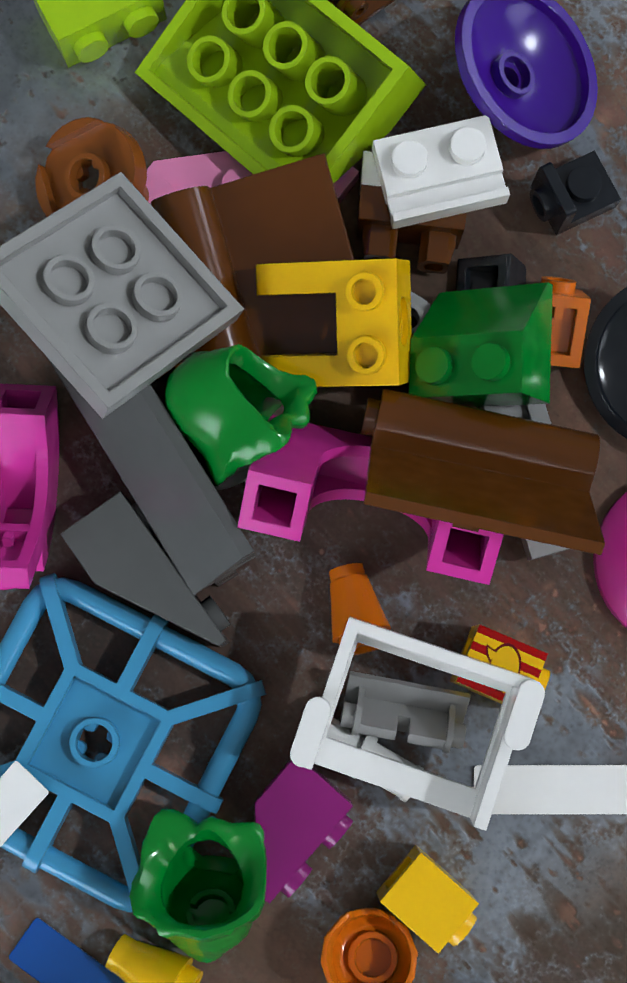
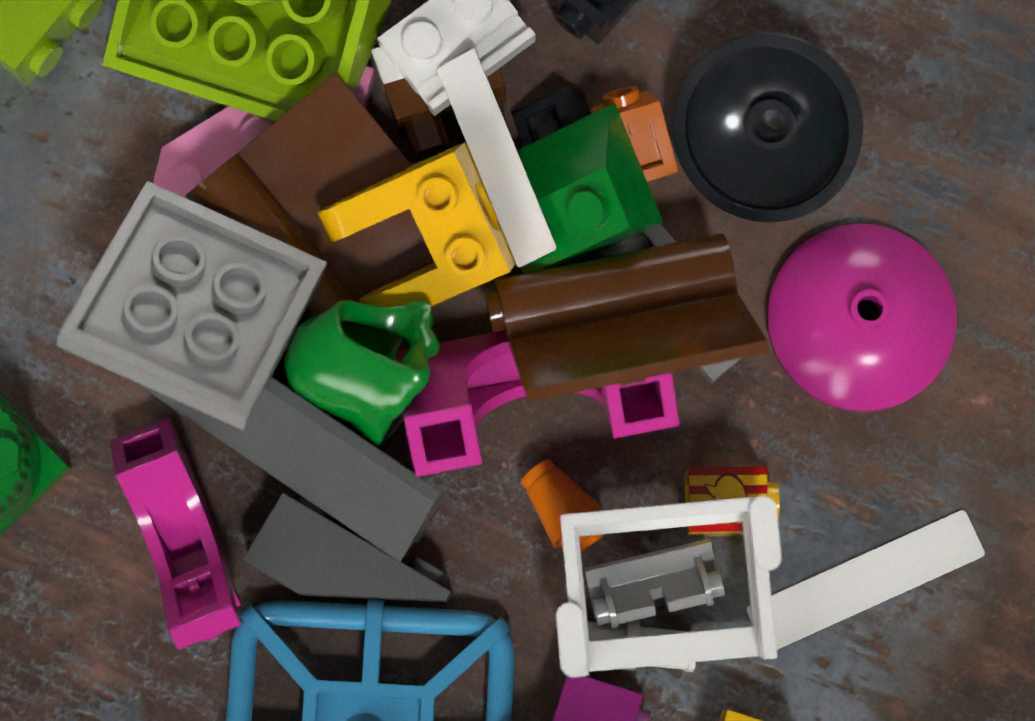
camera: 20 degrees left, 0 degrees up
dark orange plate [35,117,149,217] -> none
none -> white sticker [437,49,556,267]

